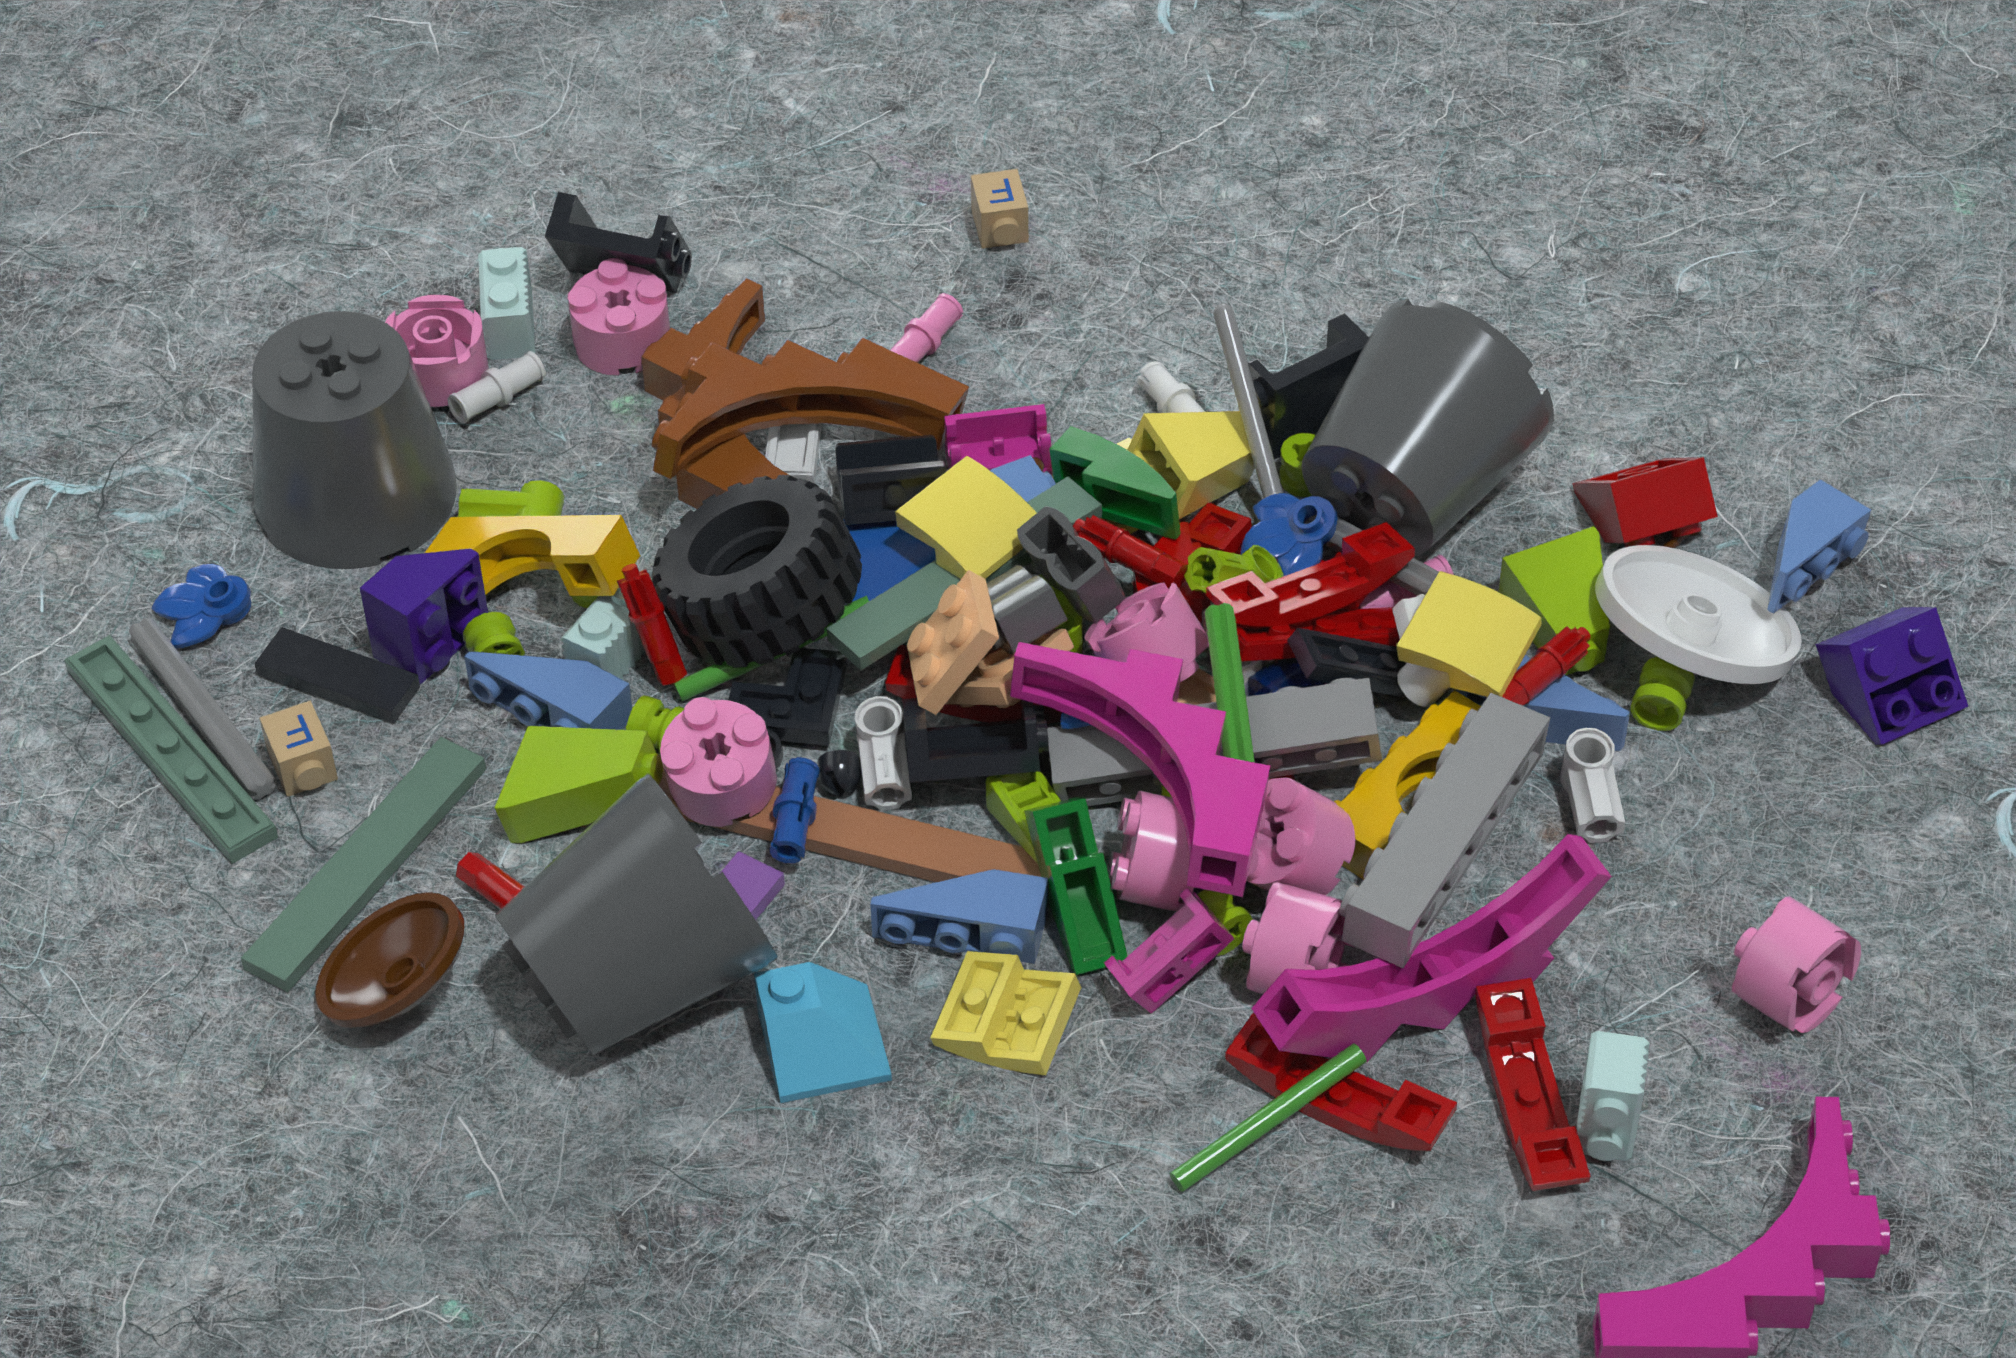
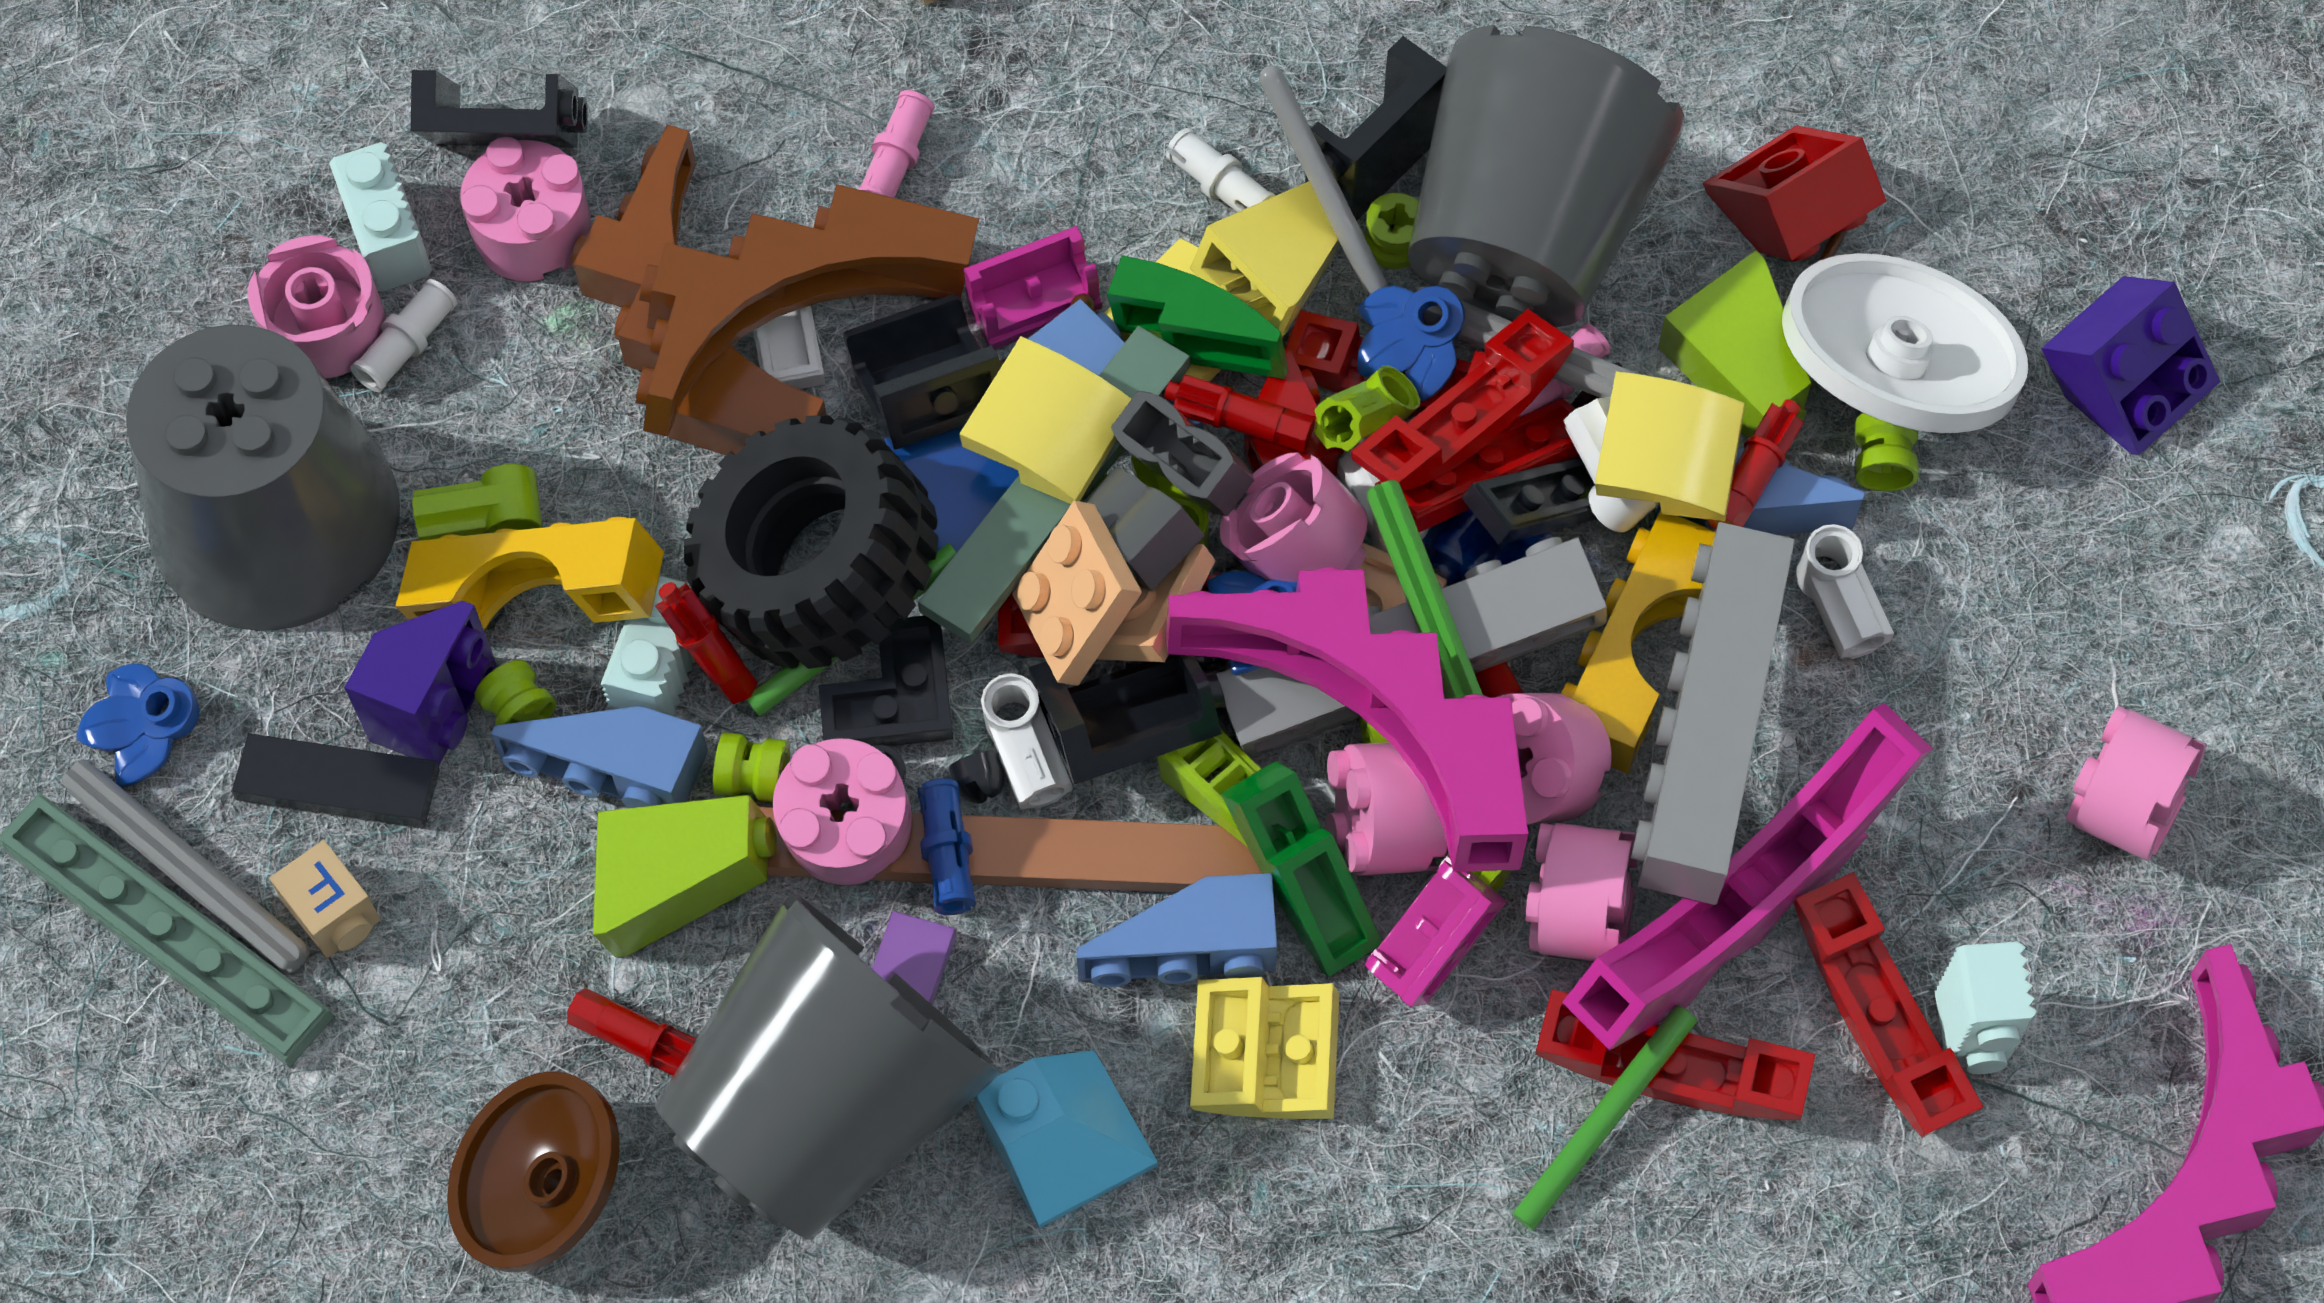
camera: 15 degrees left, 15 degrees up
sand green tile [241,737,486,993] -> none
medium blue slope [1767,480,1871,614] -> none

